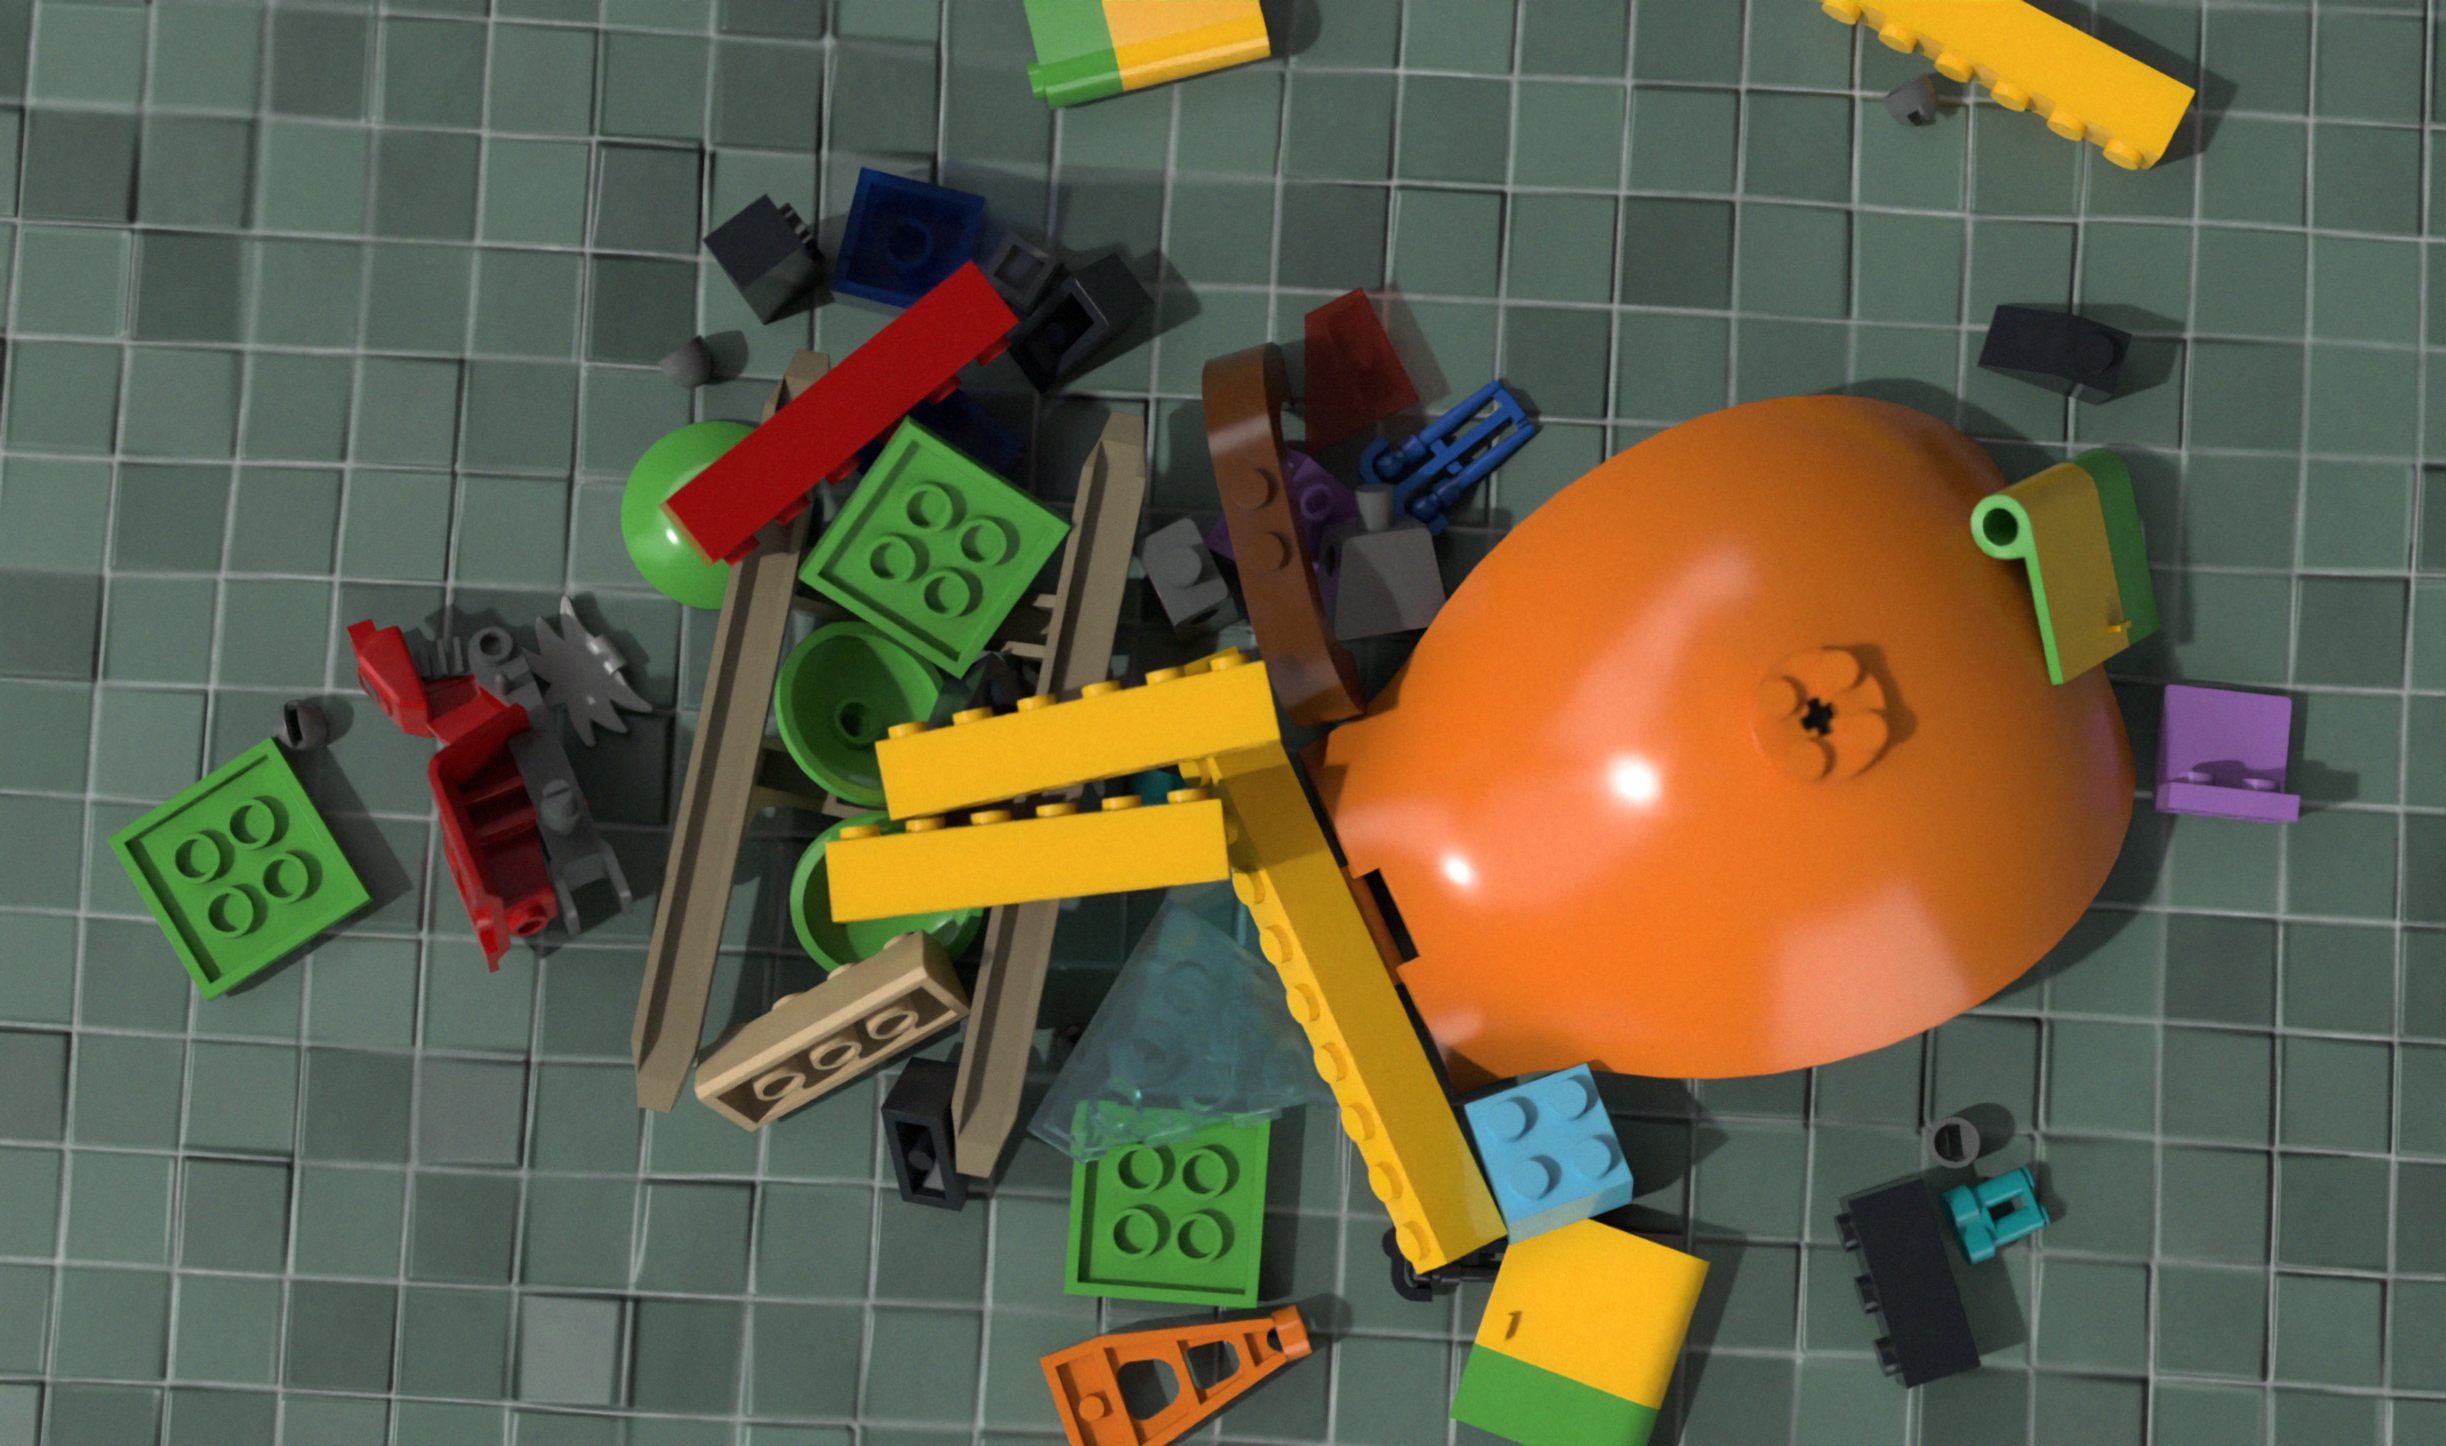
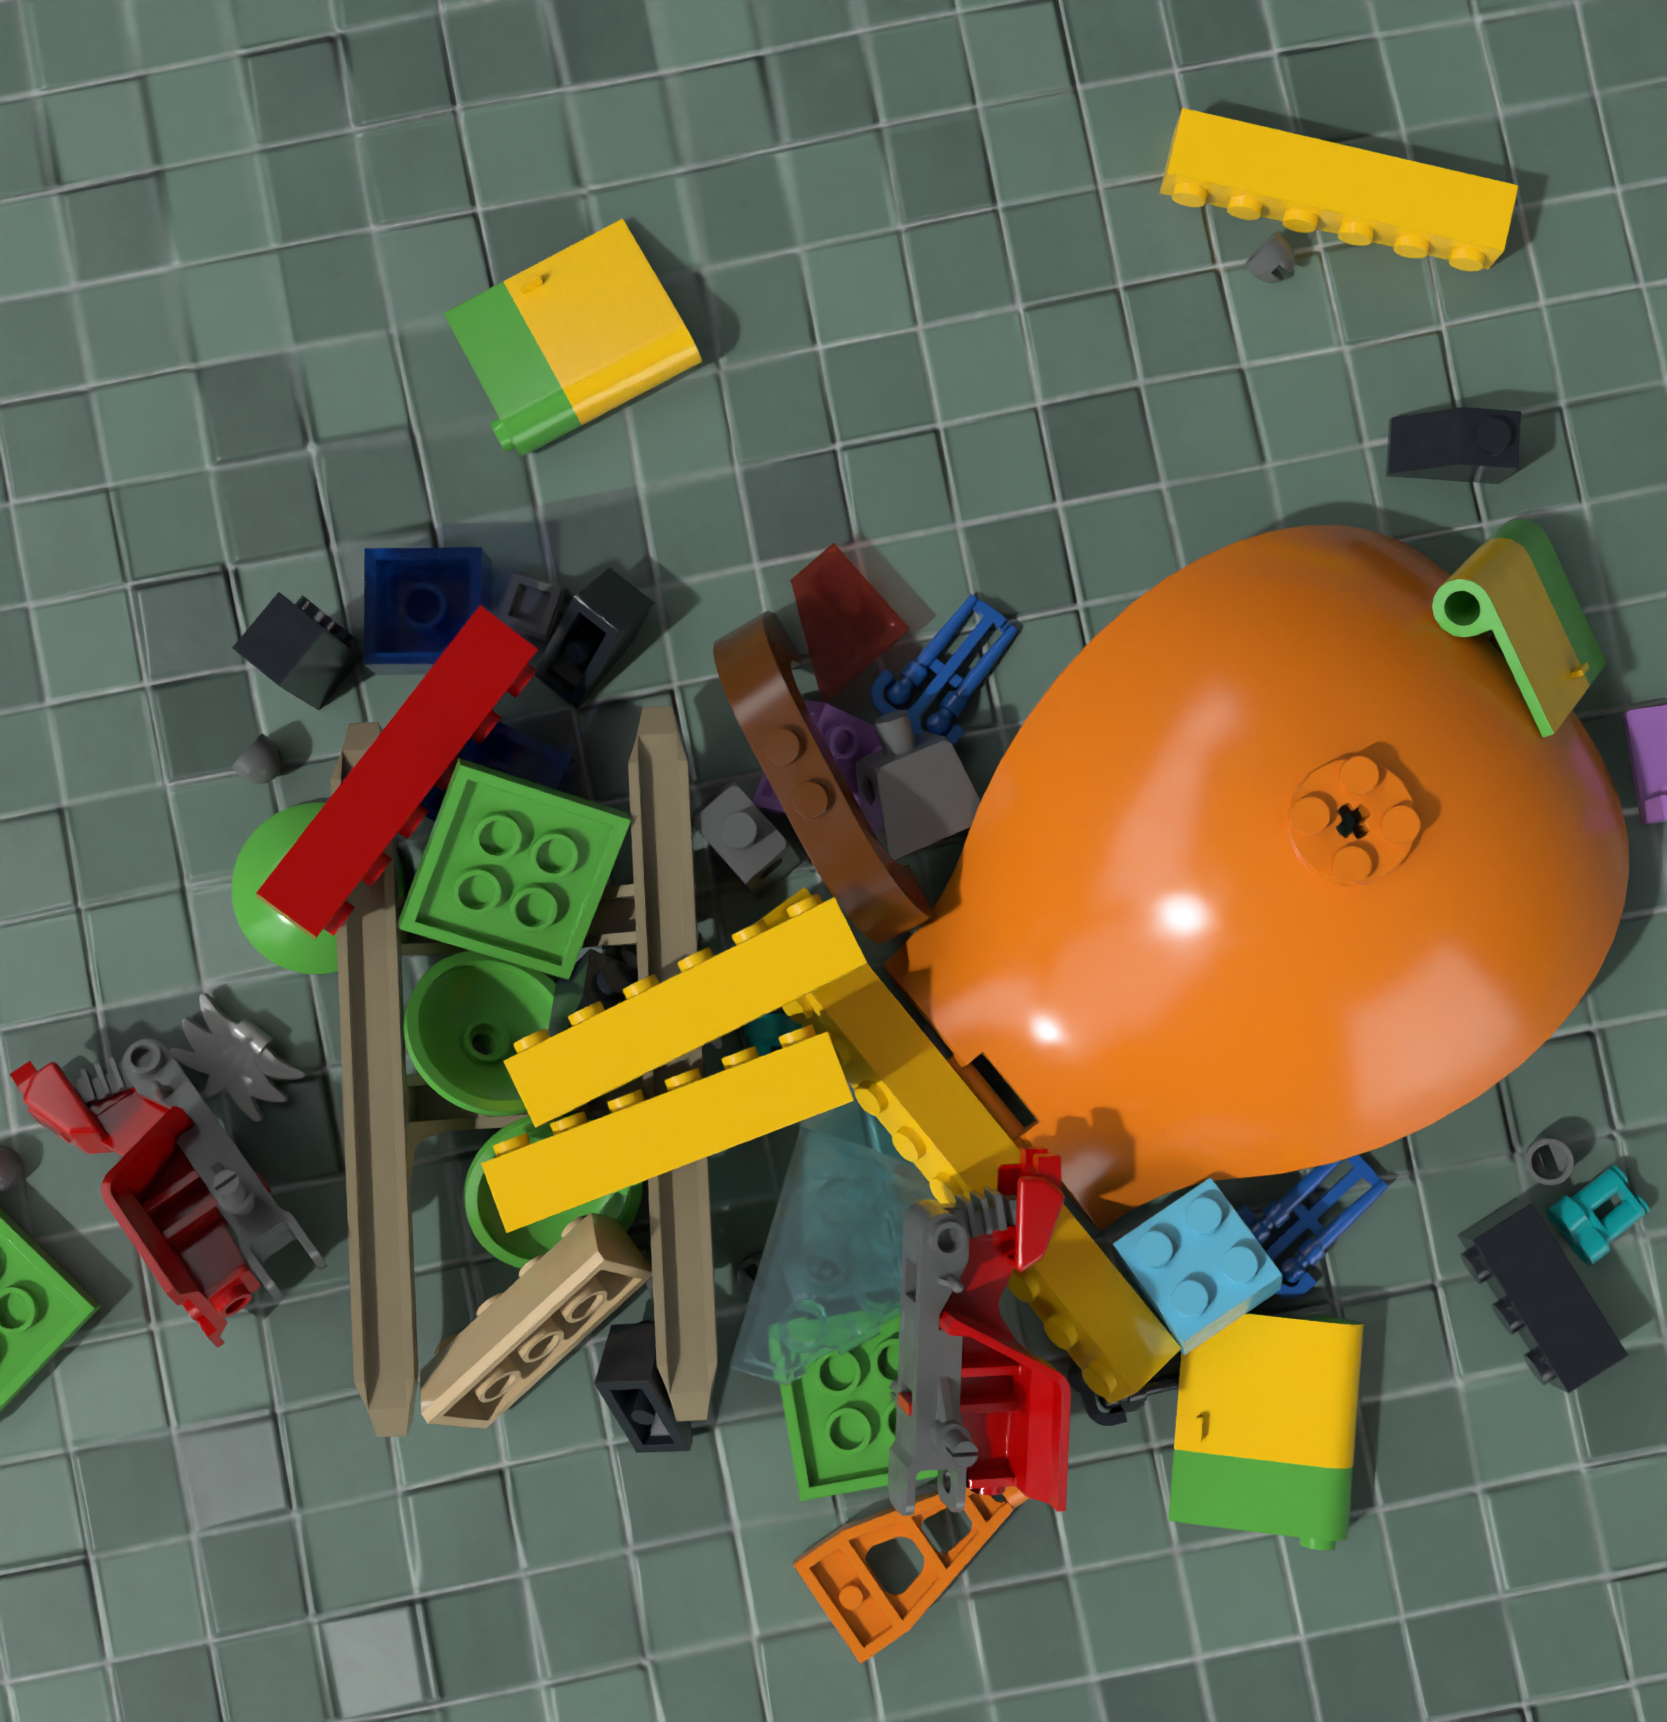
camera: 15 degrees left, 0 degrees up
none -> piece [888,1146,1071,1516]
none -> blue piece [1237,1154,1389,1299]

